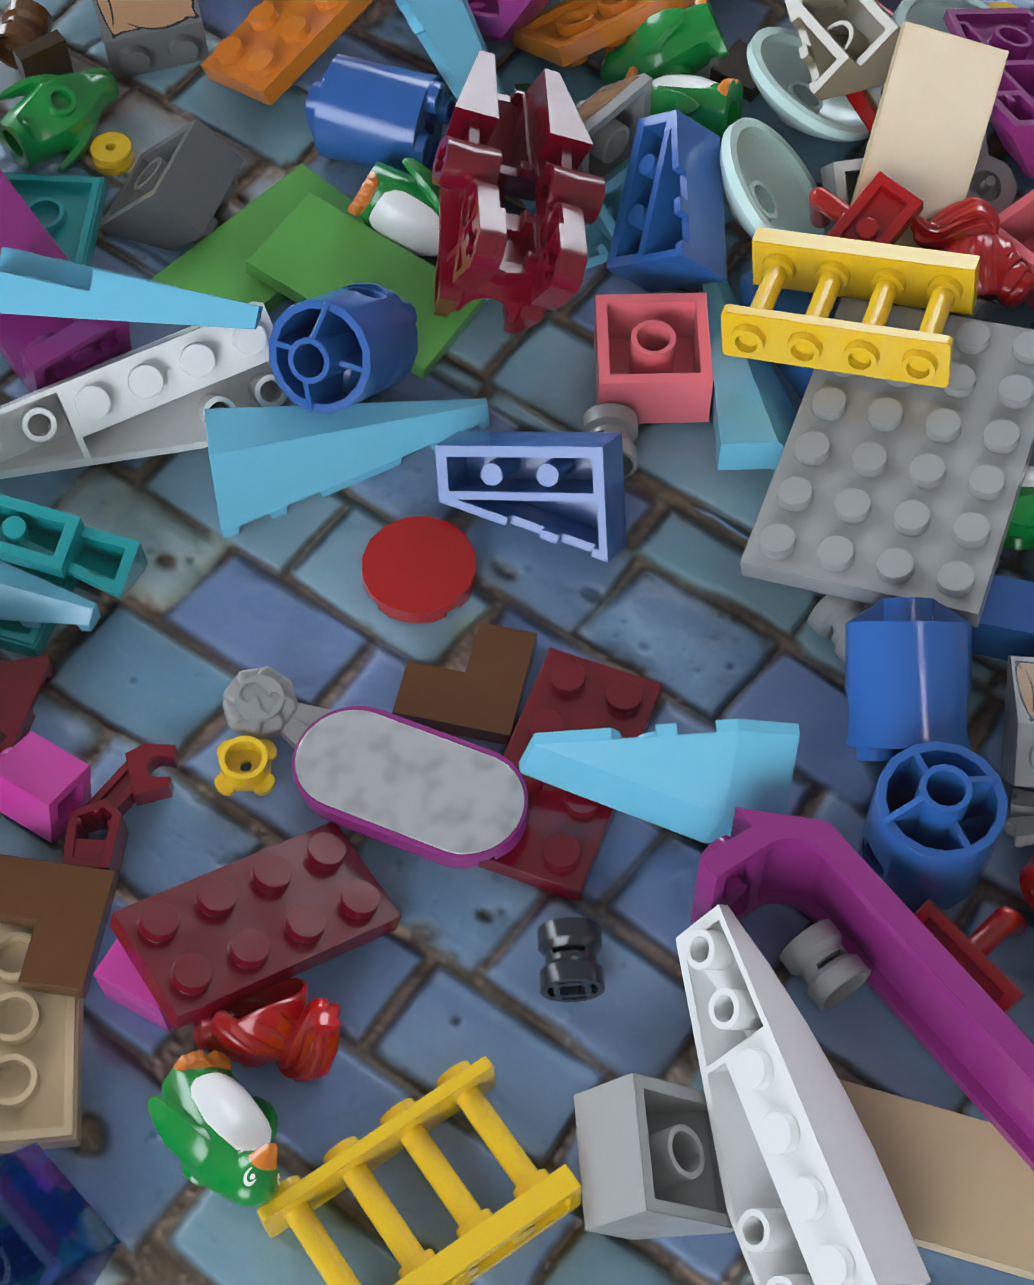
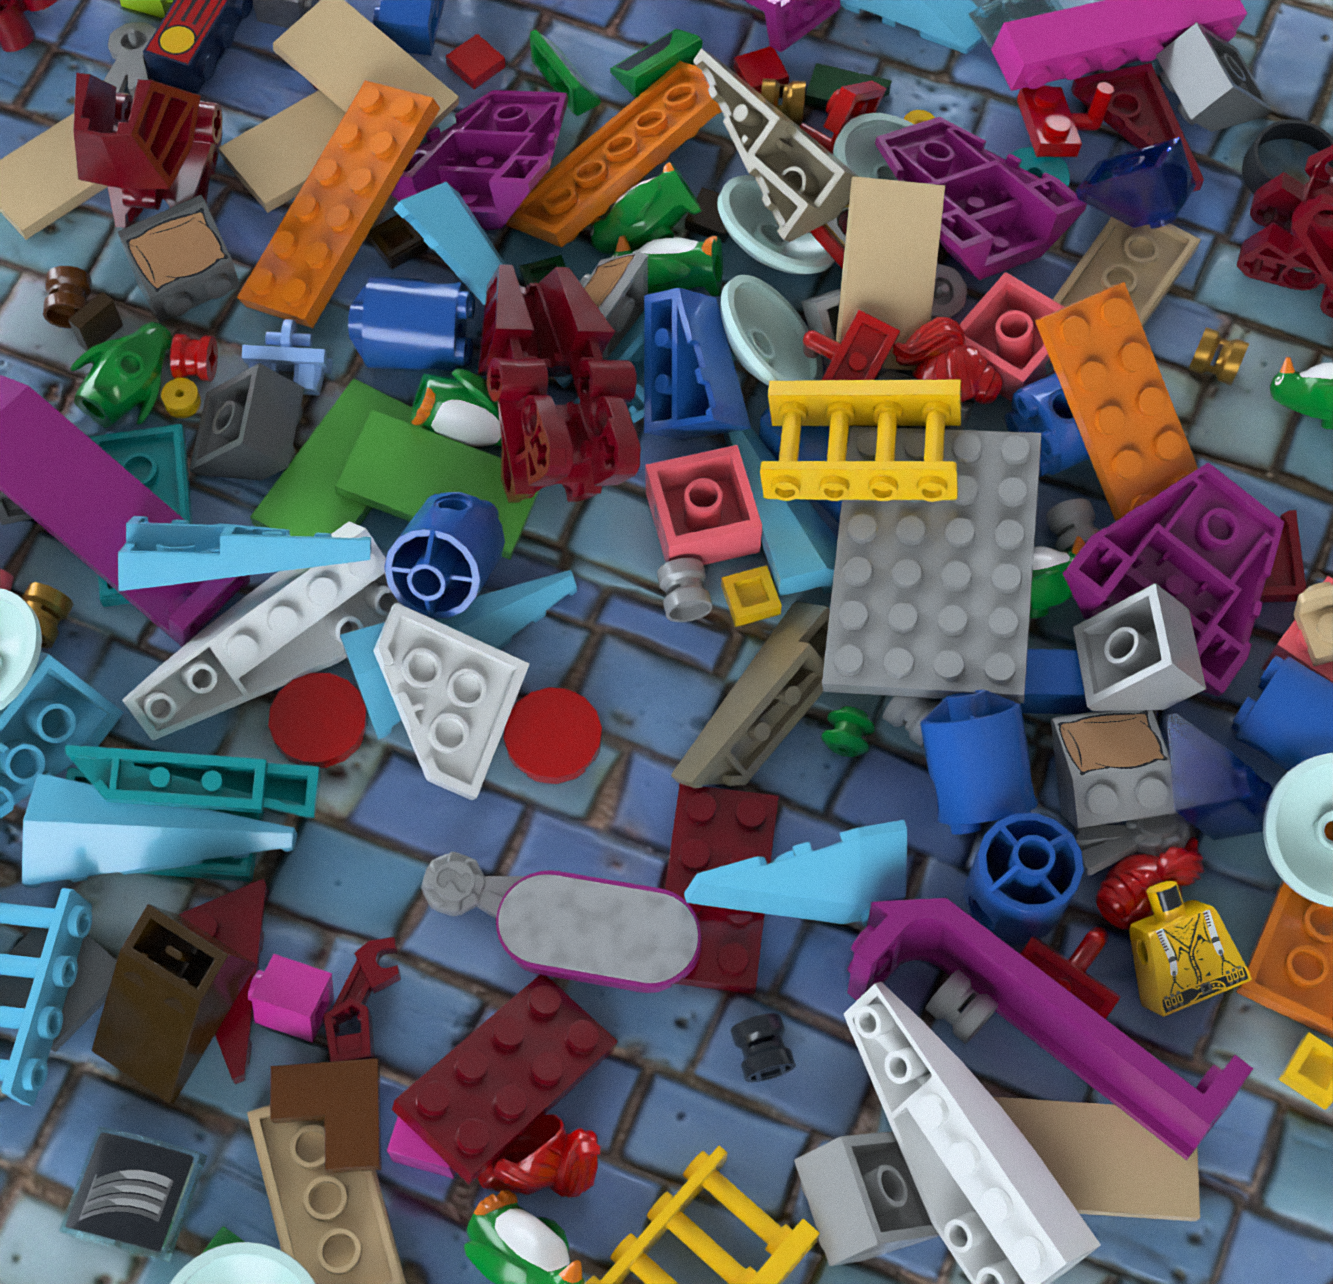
camera: 15 degrees left, 5 degrees up
yellow plate [214,736,277,796] -> none
reddish brown tile [392,622,537,745] -> none
blue wedge [435,431,627,562] -> none
none -> red wheel [170,333,218,382]
none -> light blue hips [241,319,333,395]
none -> red tile [268,673,368,768]
none -> dark brown tile [367,214,429,270]
none -> white plate [373,603,530,800]
none -> dark tan wedge [671,602,830,788]
none -> yellow plate [721,565,782,627]
none -> green wheel [821,706,875,757]

